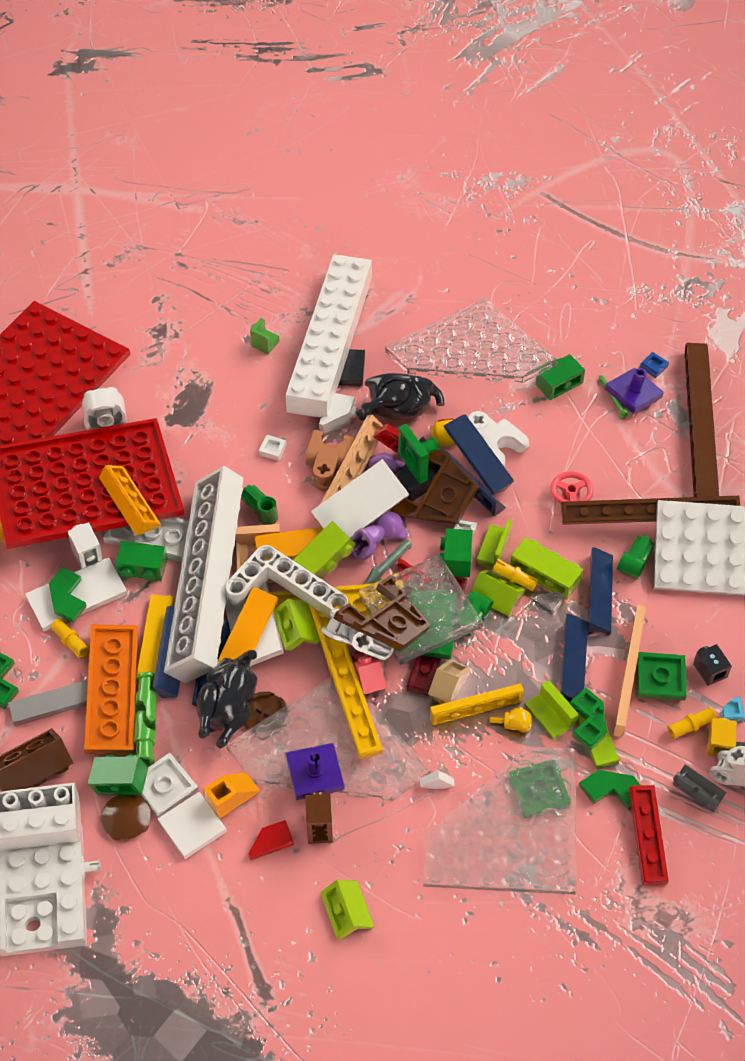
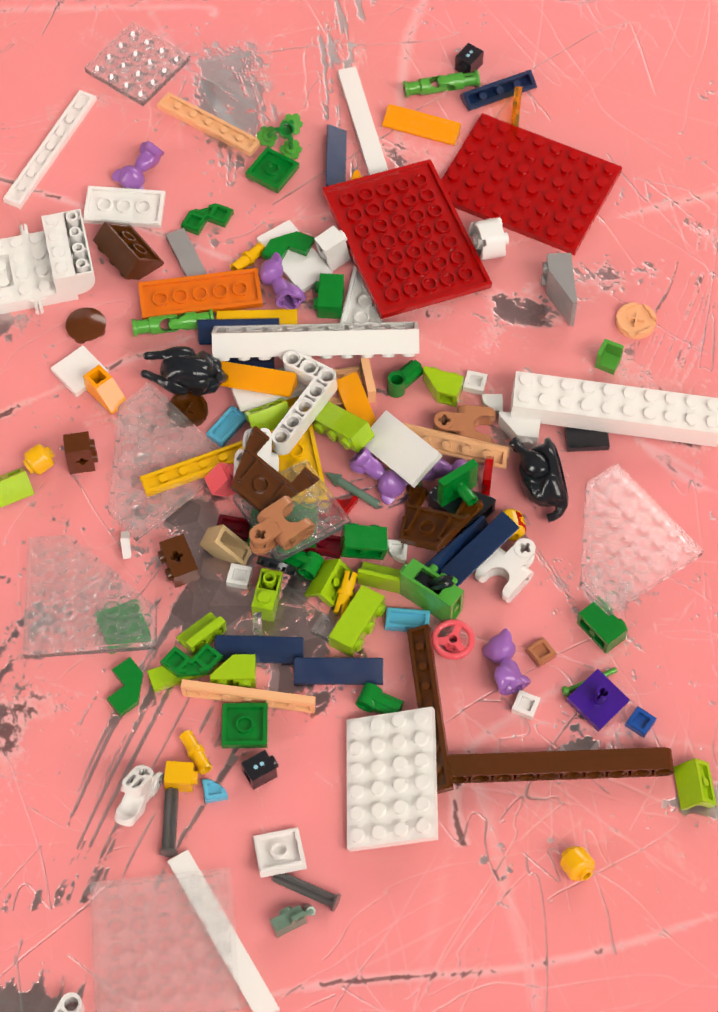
camera: 85 degrees right, 5 degrees up
brick [88,755,148,795] -> none
light orange slope [99,465,161,535] -> none
white tile [140,753,199,818] -> none
red tile [249,820,294,860] -> none
dark purple tile [286,743,345,800] -> none
yellow tile [430,683,524,725] -> none
yellow piece [490,708,532,733] -> none
red tile [629,785,669,885] -> none
dark grey hinge [673,764,727,813] -> none
none -> yellow head [23,444,55,475]
none -> reddish brown brick [157,534,200,588]
none -> medium azure tile [206,406,247,447]
none -> lime slope [210,654,256,688]
none -> white tile [226,563,253,590]
none -> nougat piece [249,496,316,555]
none -> lime slope [251,568,283,622]
none -> clear tile [253,612,263,636]
none -> black wheel [256,556,297,576]
none -> medium lavender animal [259,252,306,309]
none -> medium azure tile [385,607,430,632]
none -> bright green piece [399,558,464,621]
none -> lime slope [423,366,464,407]
none -> white tile [481,394,503,415]
none -> medium lavender animal [482,628,531,696]
none -> white tile [511,690,541,720]
none -> nougat tile [525,637,557,668]
none -> light grey slope [541,253,577,326]
none -> light nougat tile [616,302,656,339]
none -> lime panel [674,758,717,811]

